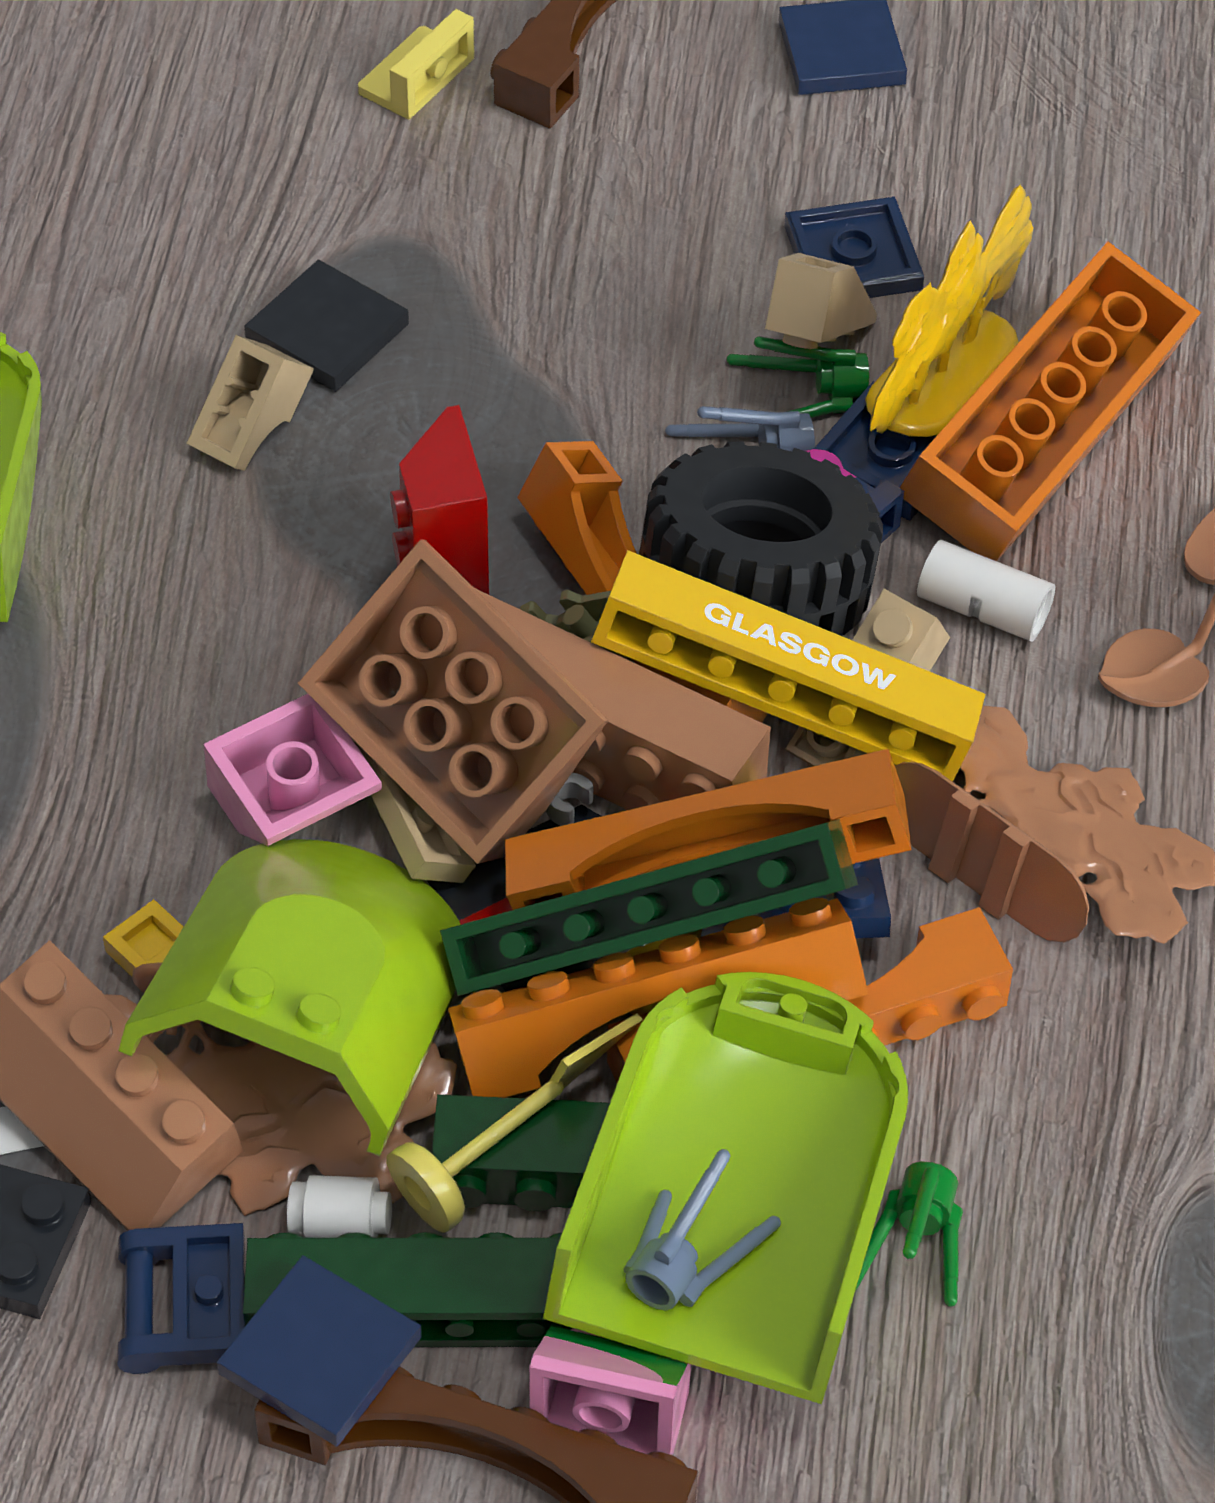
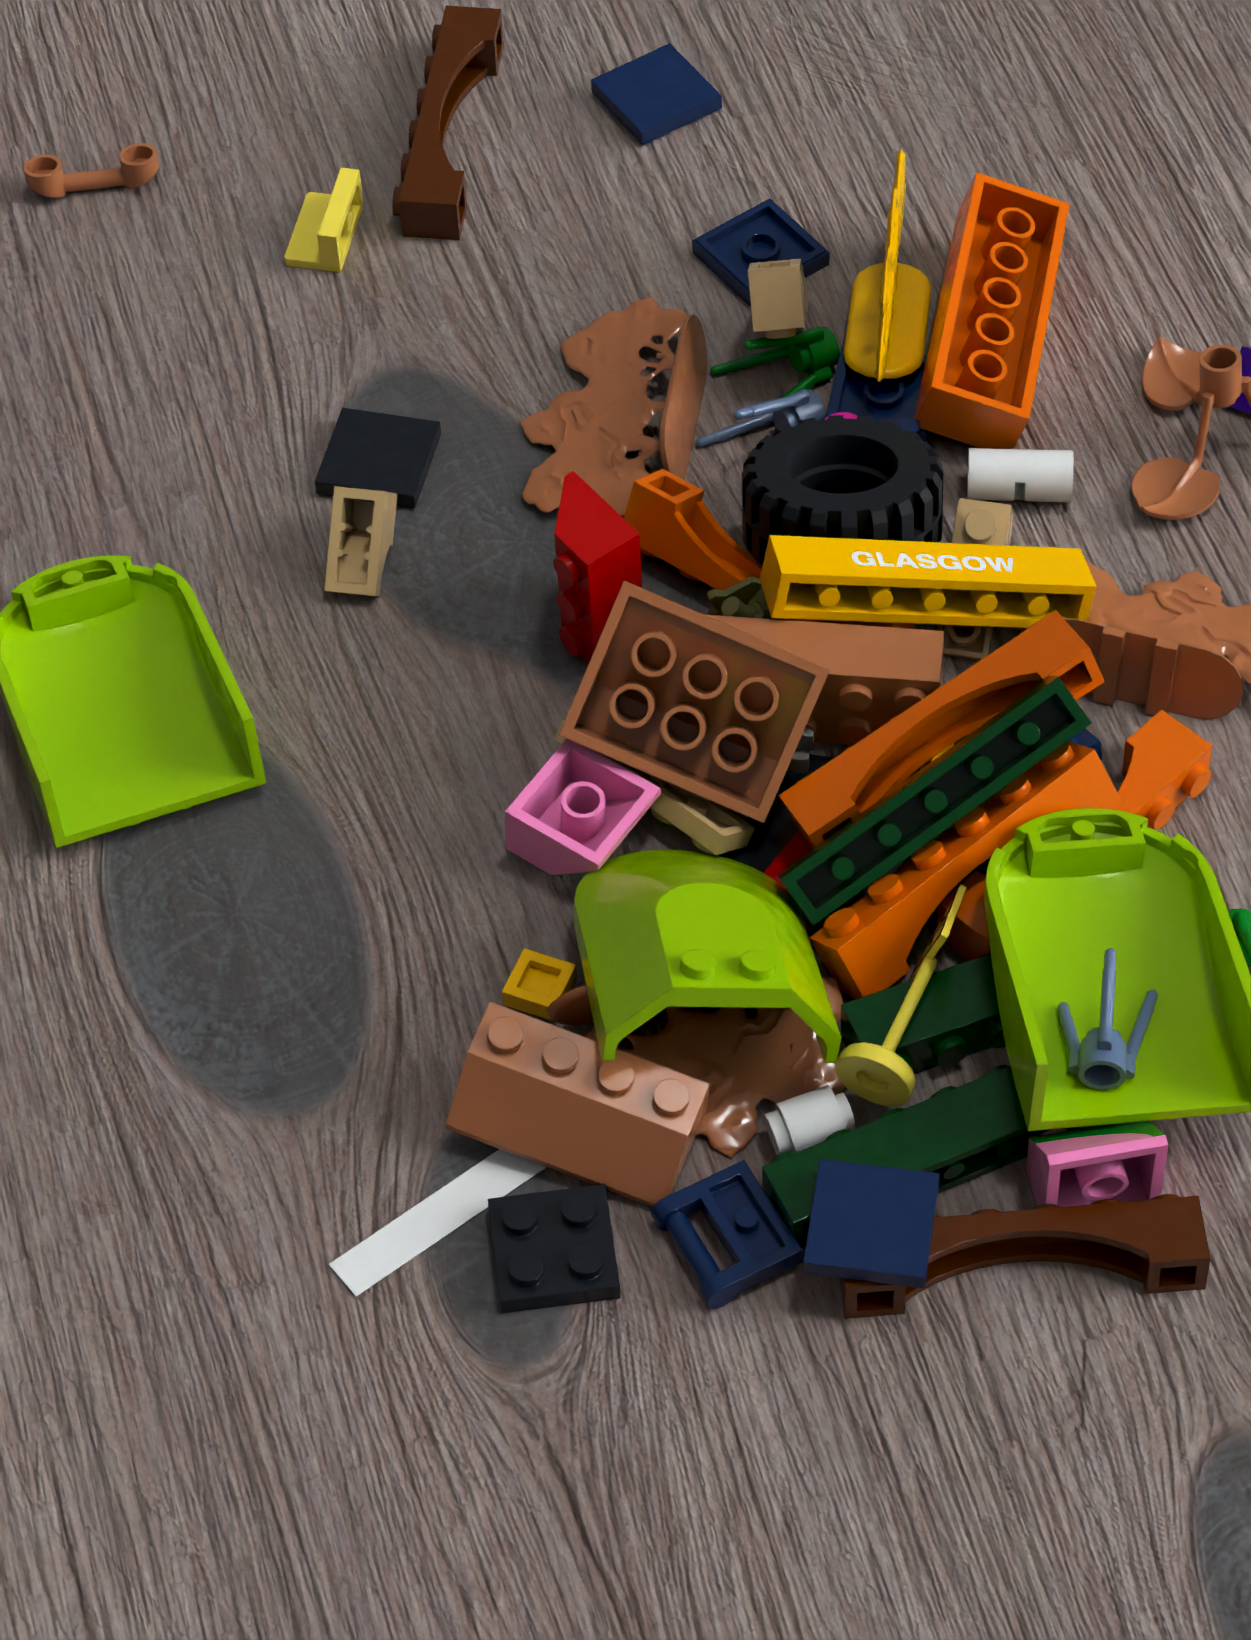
camera: 20 degrees left, 0 degrees up
none -> nougat plant [519,297,707,516]

